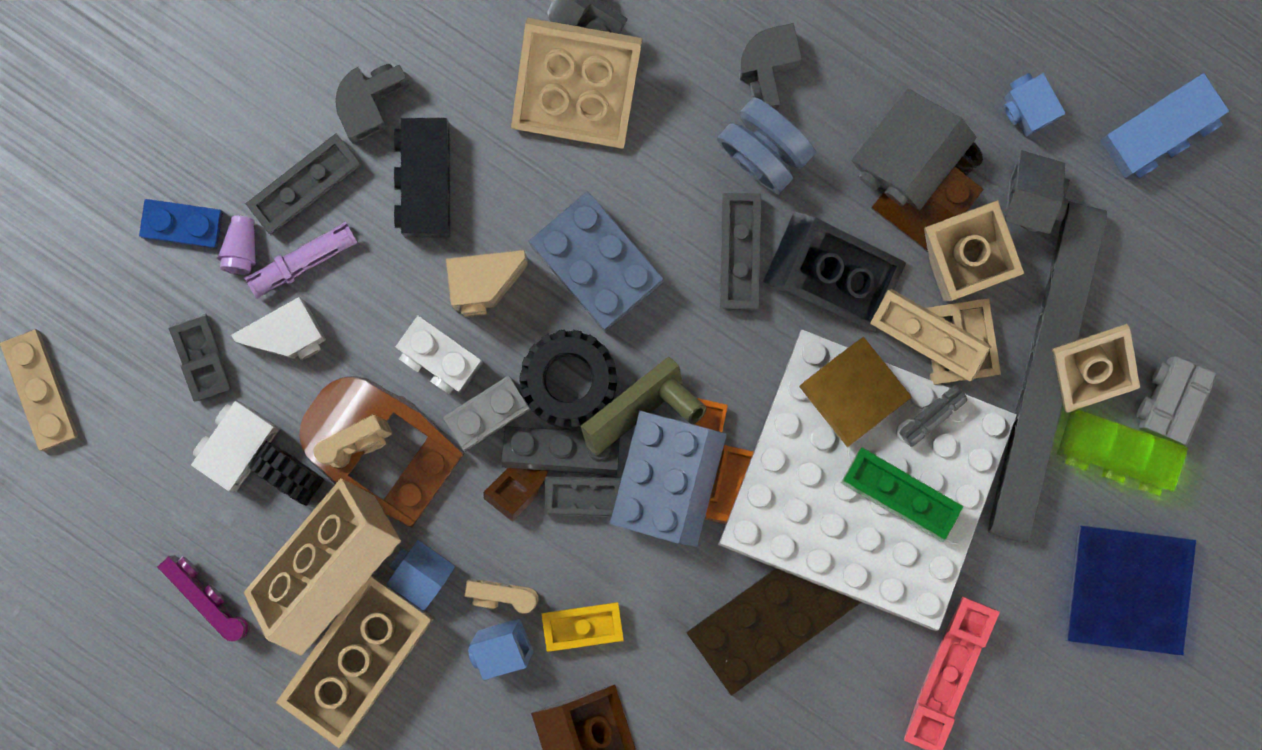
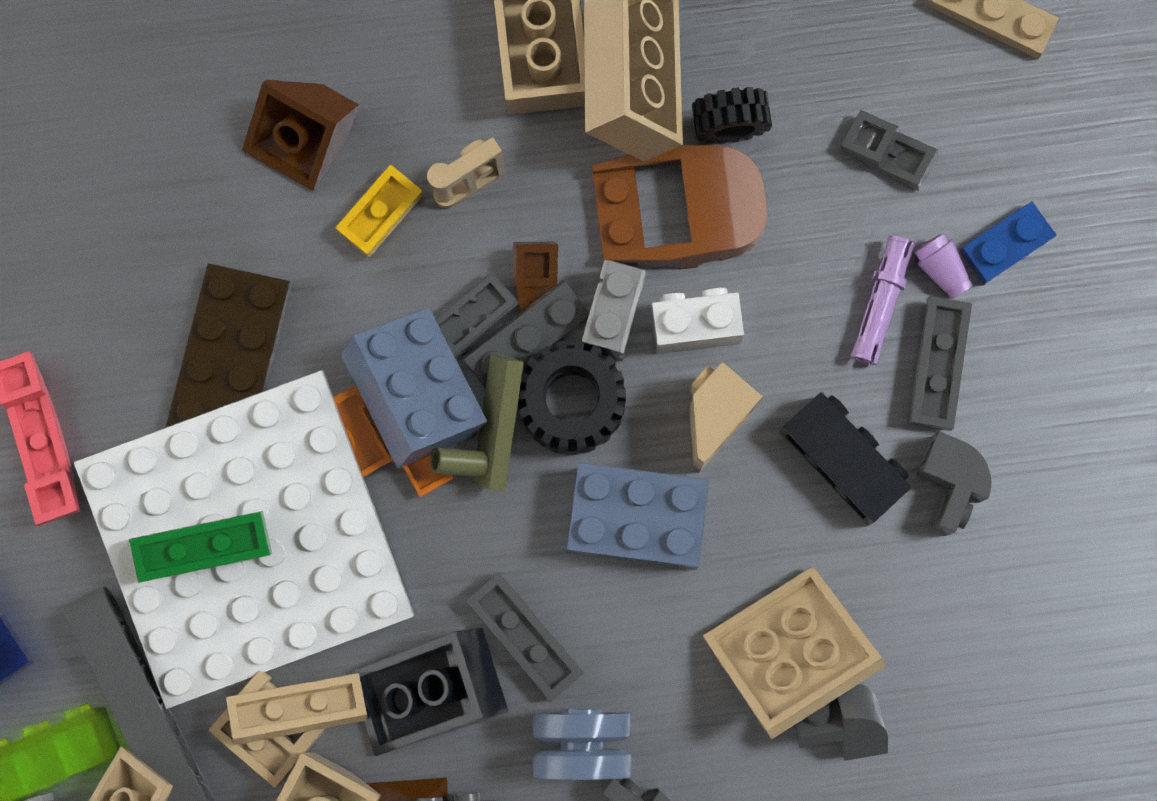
camera: 140 degrees right, 5 degrees down
white brick [191,401,280,492] -> none
white slope [231,297,326,361] -> none
tan plate [313,415,393,468] -> none
medium blue brick [386,540,456,611] -> none
medium blue brick [468,618,534,680] -> none
pearl gold slope [799,336,912,448] -> none
dark grey axle [899,386,968,447] -> none

